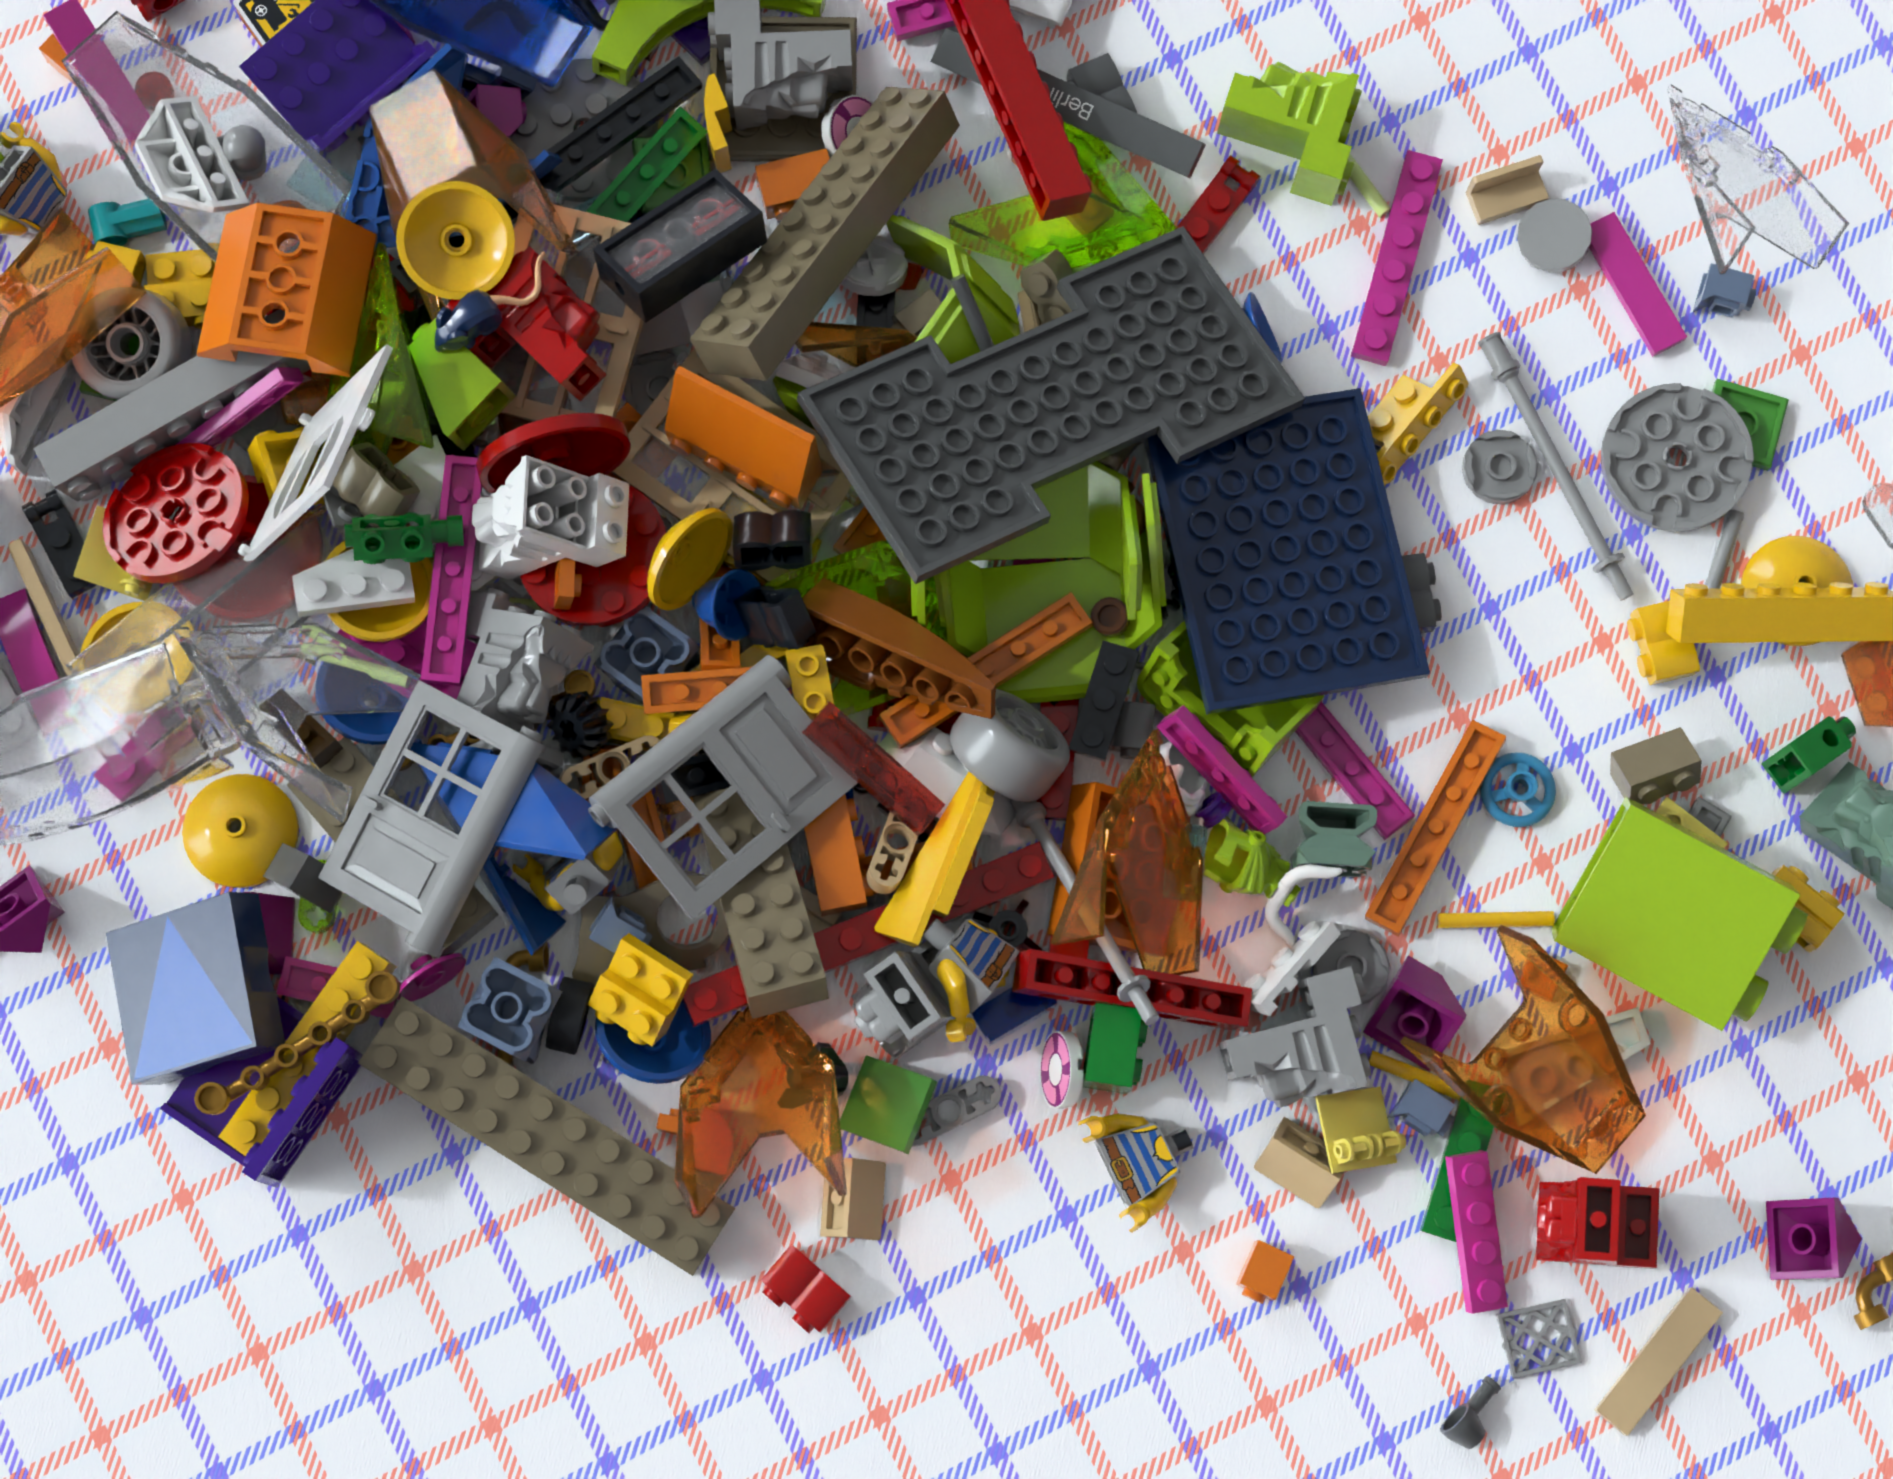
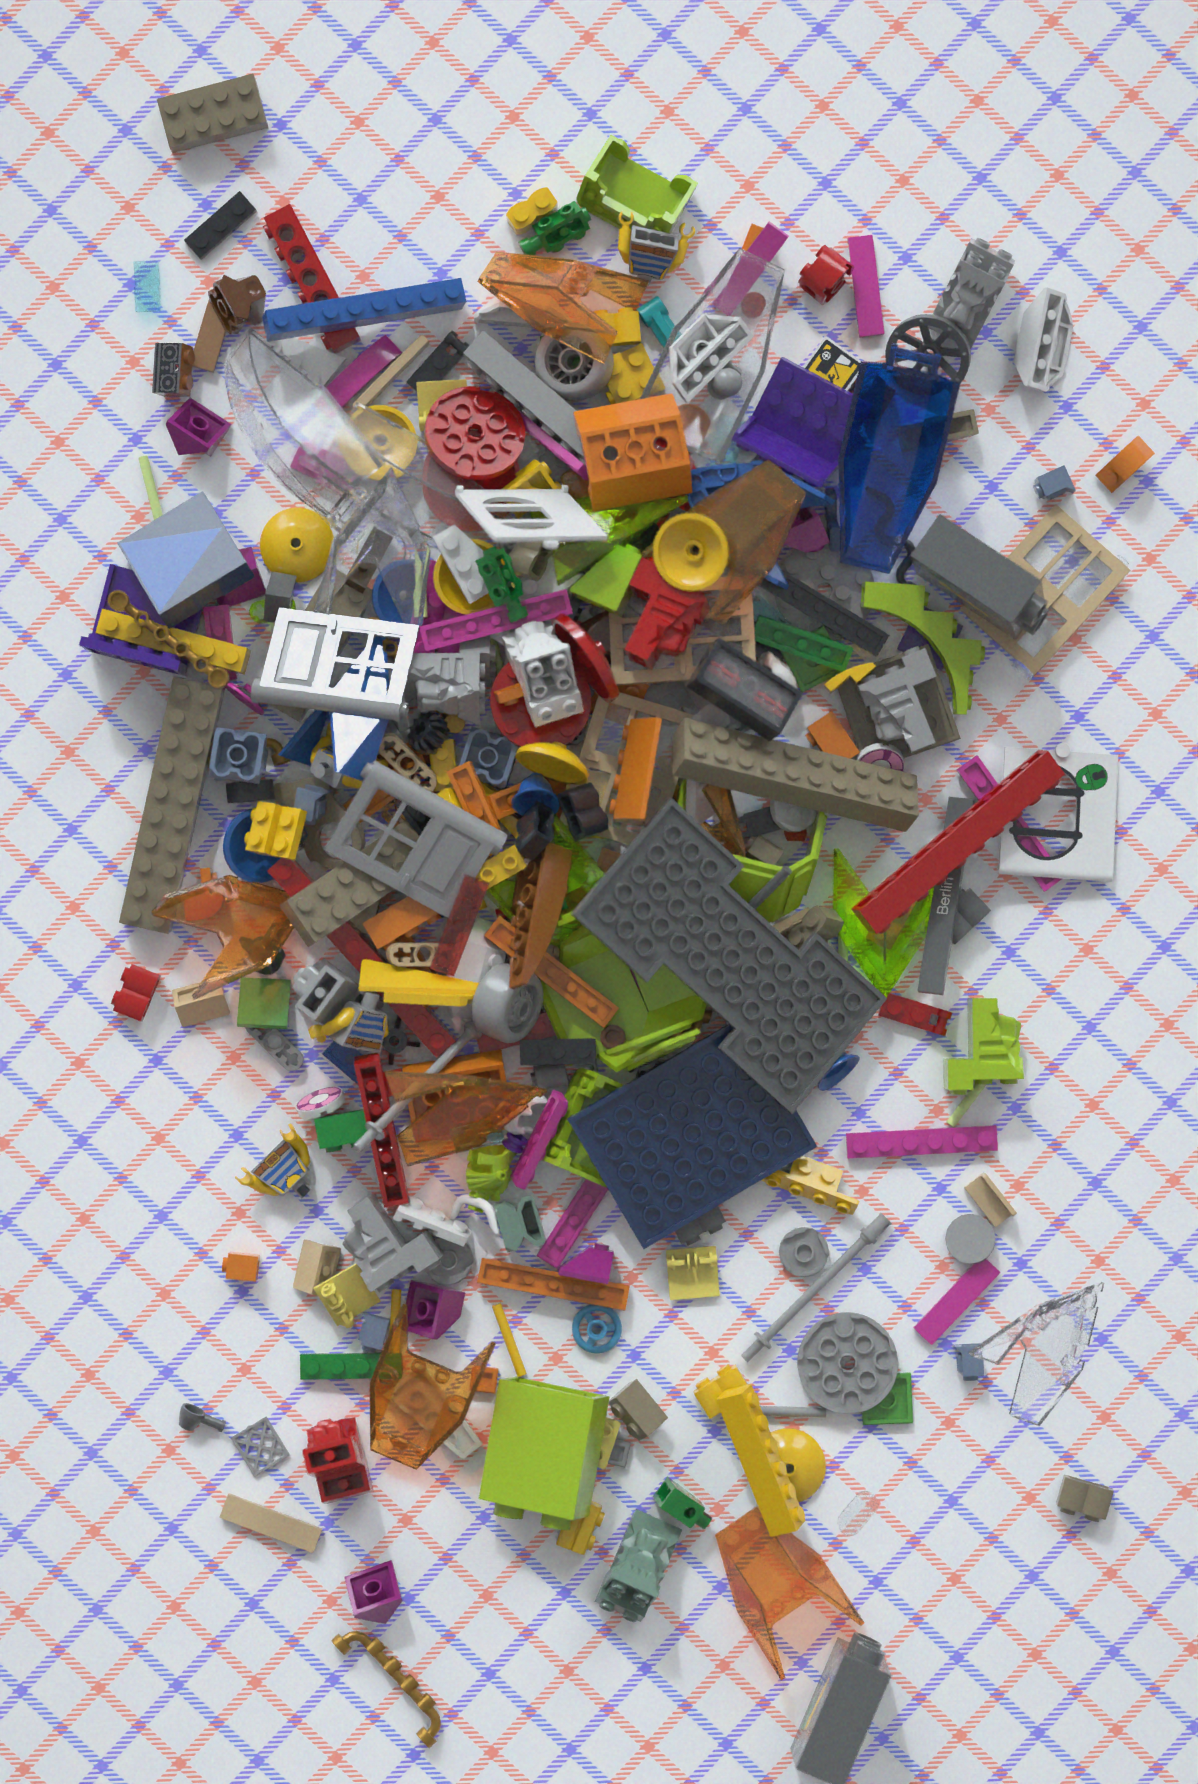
camera: 70 degrees right, 10 degrees up
dark blue animal [435,251,545,352] -> none
dark pink plate [1445,1150,1508,1314] -> none
none -> yellowish green bar [138,455,163,520]
none -> magenta slope [558,1243,614,1284]
none -> light yellow hinge [666,1246,720,1300]

